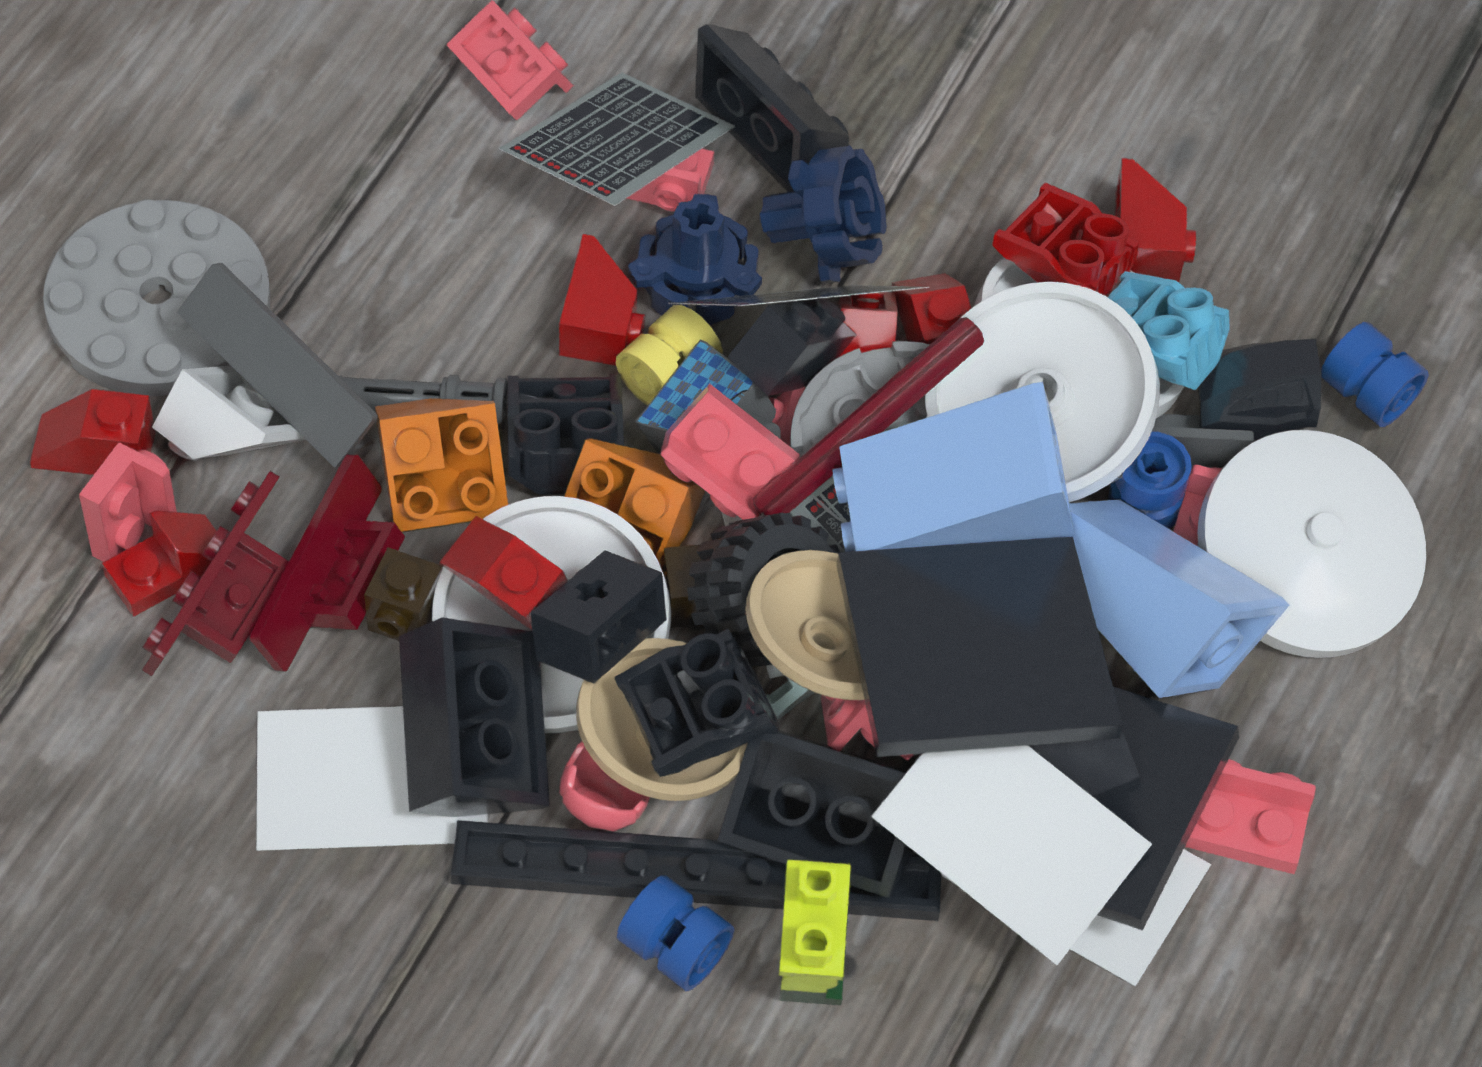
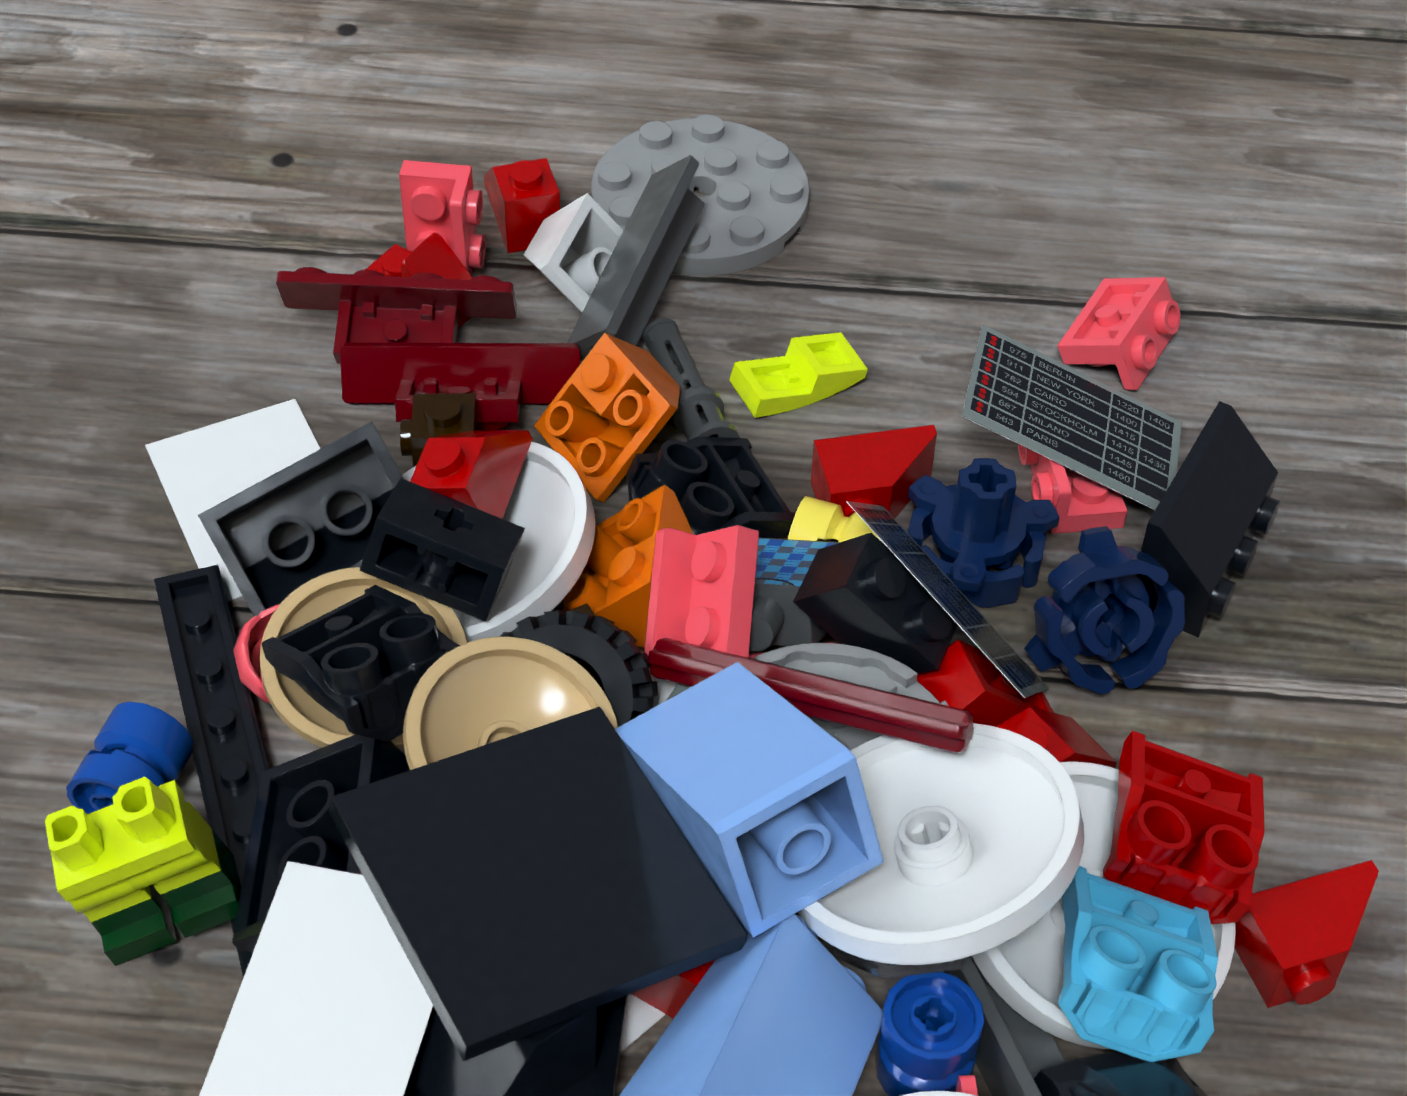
camera: 70 degrees right, 10 degrees down
none -> neon yellow slope [729,332,868,418]

